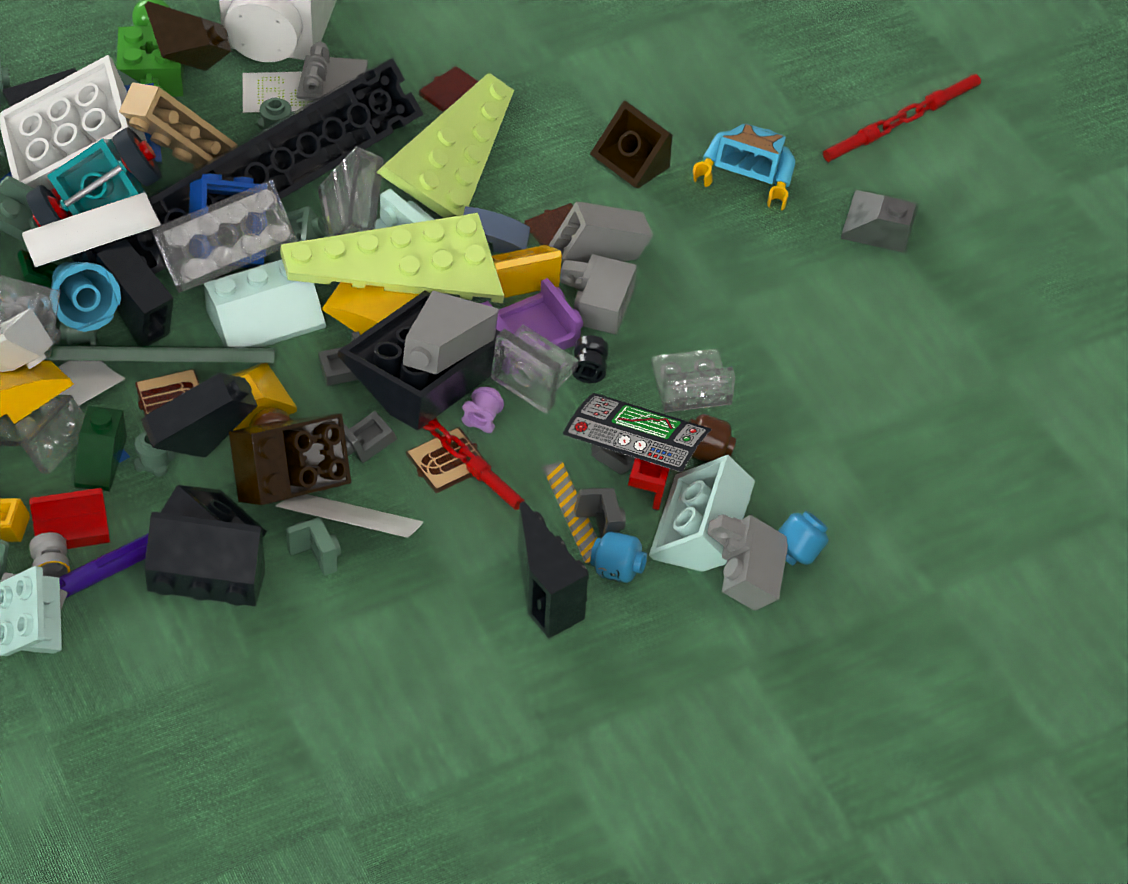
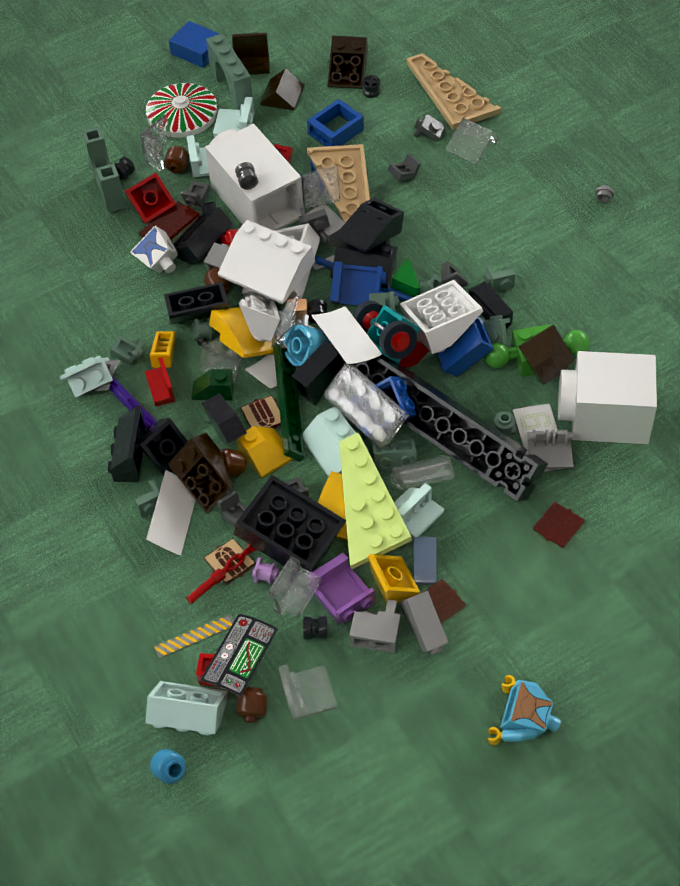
camera: 90 degrees right, 5 degrees up
light grey wheel [29,532,70,577] -> none
tan brick [119,82,238,170] -> none
yellowish green wing [376,73,514,218] -> none
light grey slope [403,290,499,374] -> none
black slope [518,501,589,639] -> none
dark grey bracket [574,488,626,538] -> none
dark brown slope [590,100,673,189] -> none
dark azure head [590,531,647,583] -> none
light grey hinge [707,514,788,611] -> none
red piece [823,74,981,162] -> none
flat silver slope [841,190,919,253] -> none

